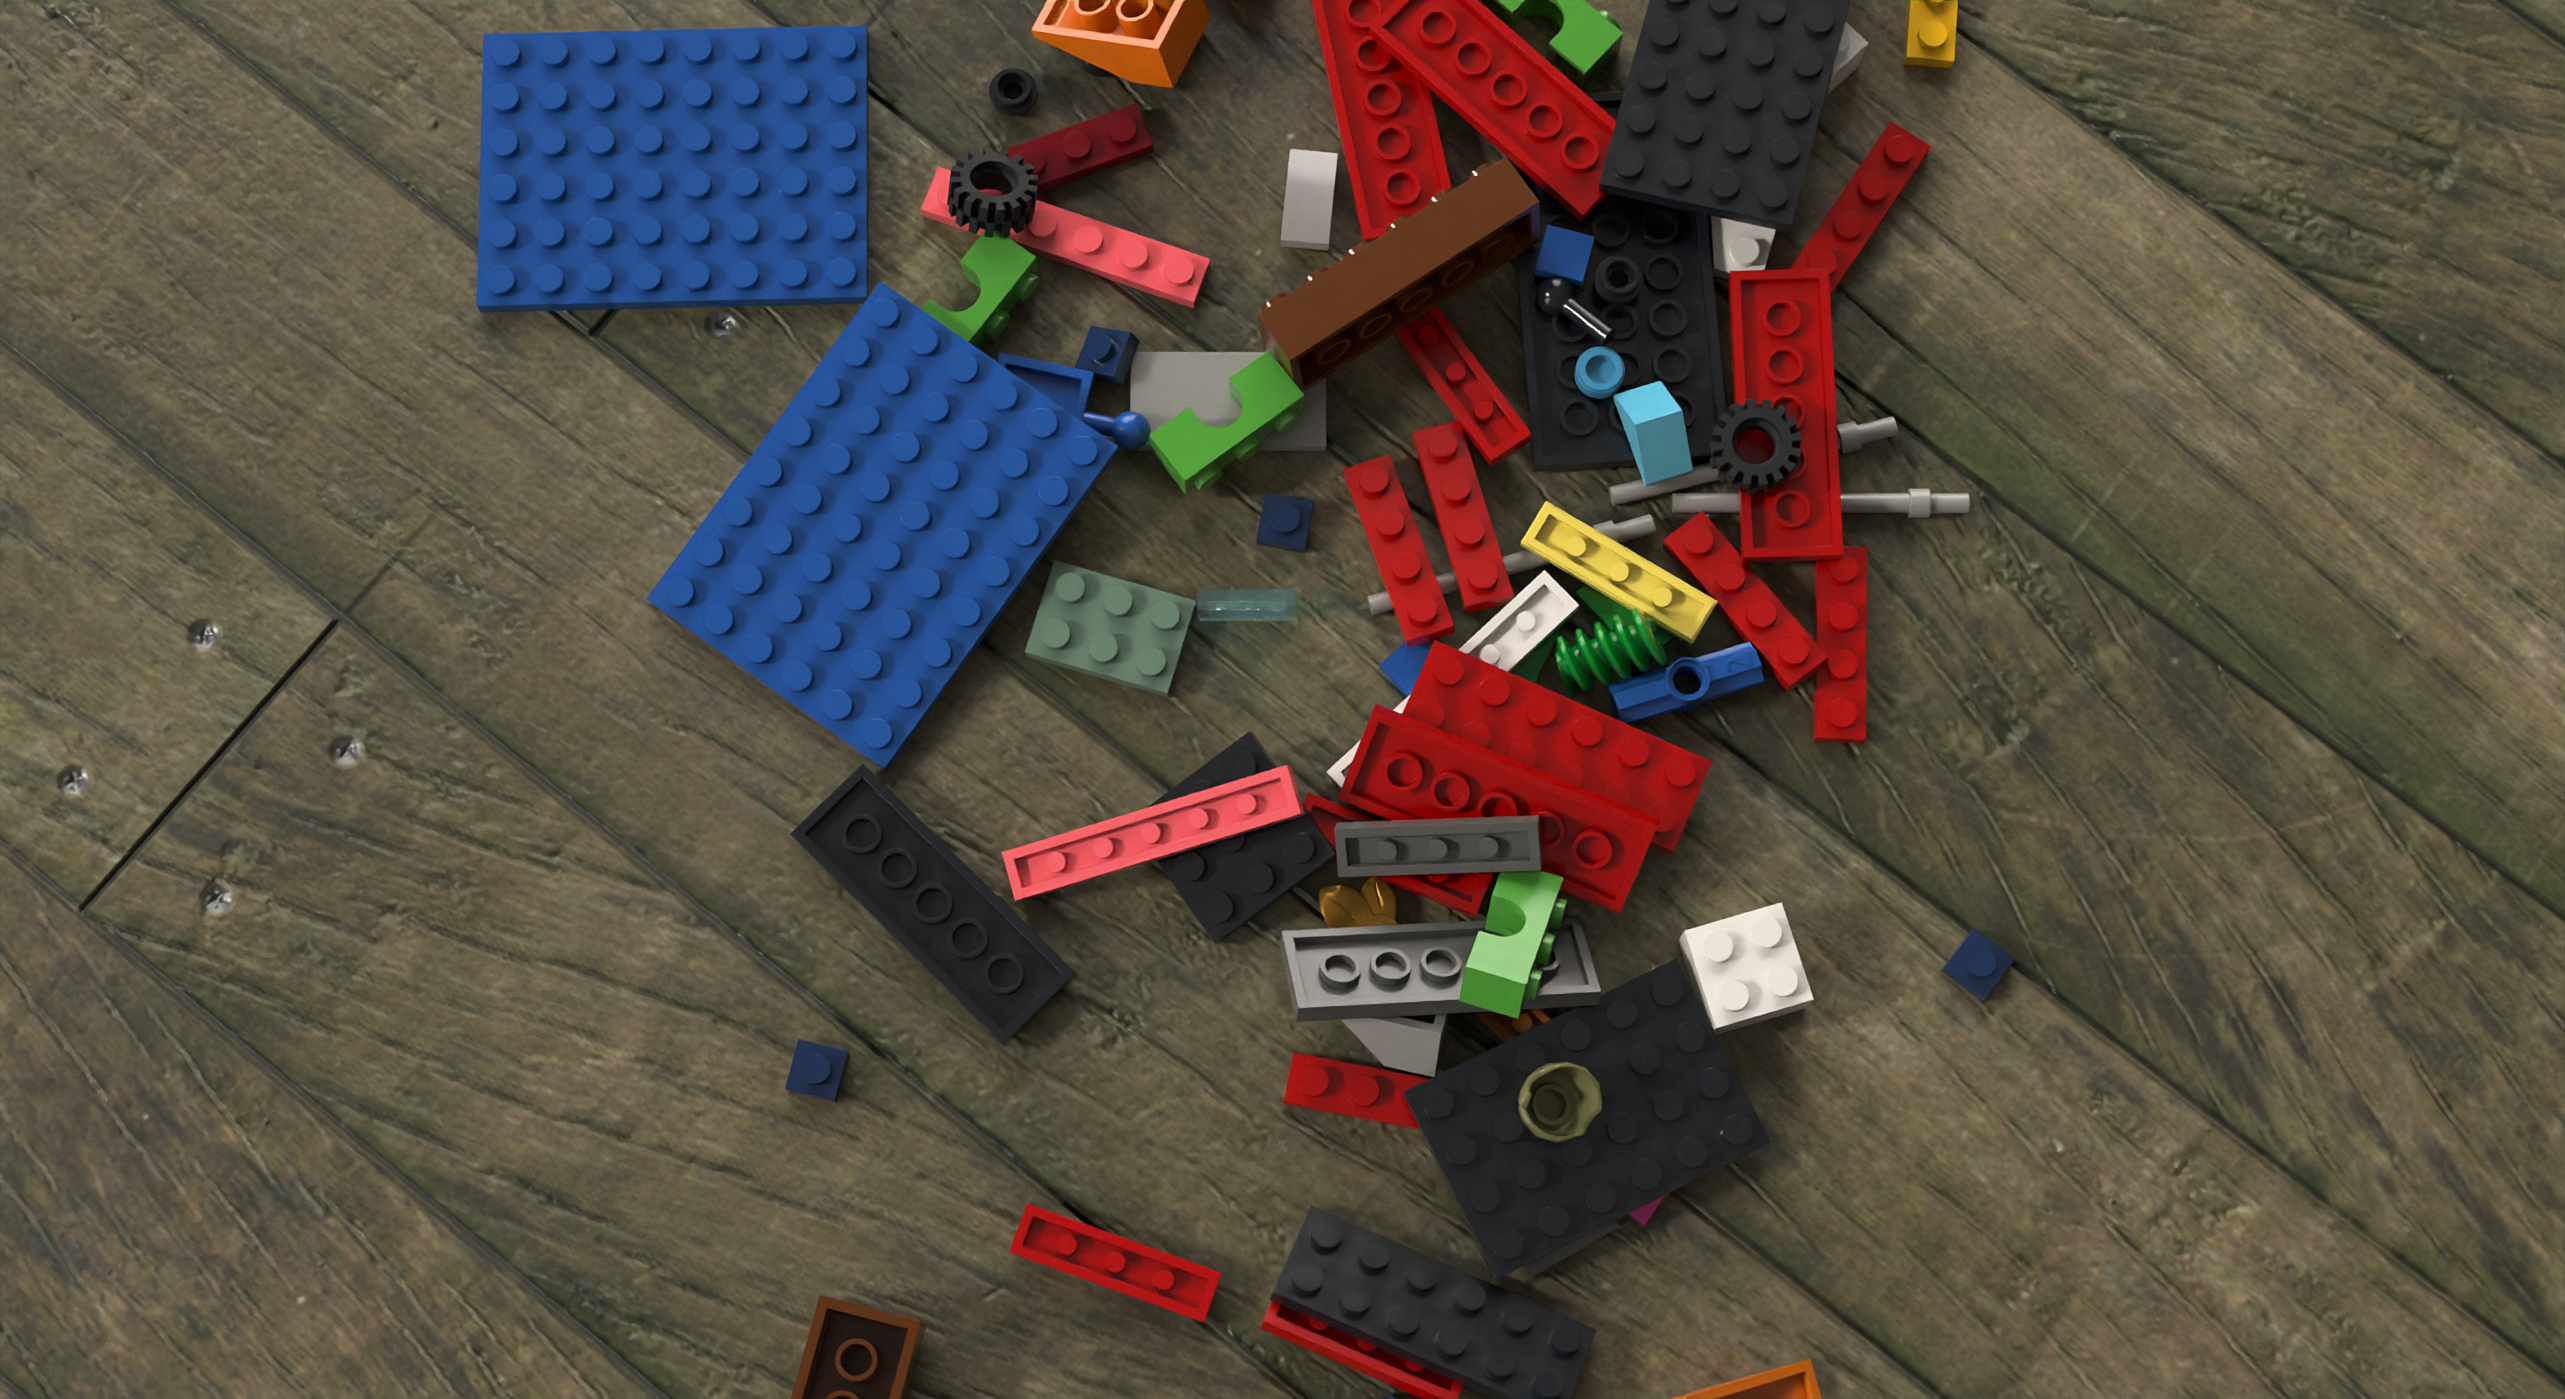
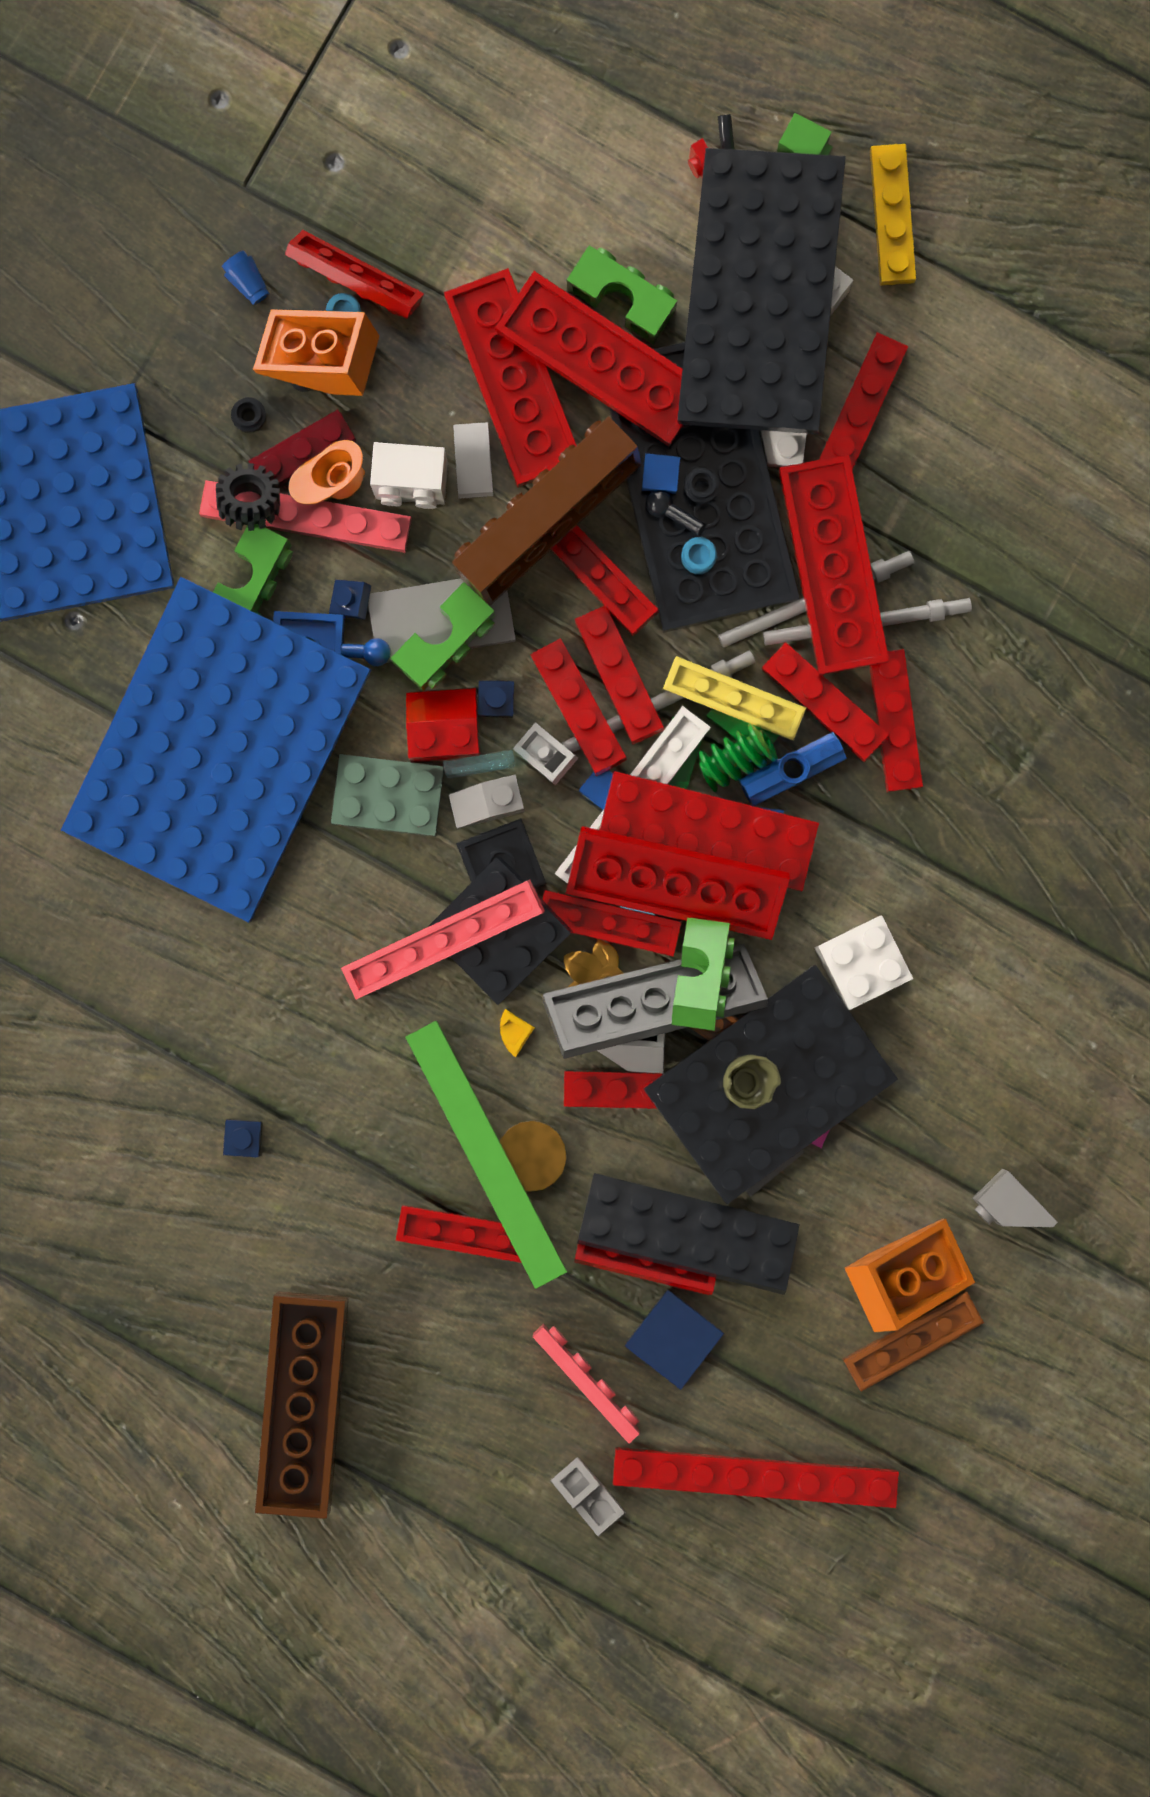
camera: 10 degrees left, 10 degrees up
black plate [790,764,1076,1047] -> none
dark grey plate [1334,815,1543,877] -> none
medium azure slope [1613,381,1693,488] -> none
black tyre [1708,398,1802,495] -> none
dark blue plate [1941,928,2015,1002] -> none
none -> orange piece [288,440,365,505]
none -> white brick [370,442,448,509]
none -> bright green tile [405,1021,567,1289]
none -> red slope [406,688,480,763]
none -> light grey slope [449,775,525,829]
none -> black tile [456,818,547,889]
none -> yellow tile [500,1009,535,1057]
none -> pearl gold tile [500,1121,567,1192]
none -> light grey slope [513,722,578,785]
none -> light grey slope [972,1169,1058,1227]

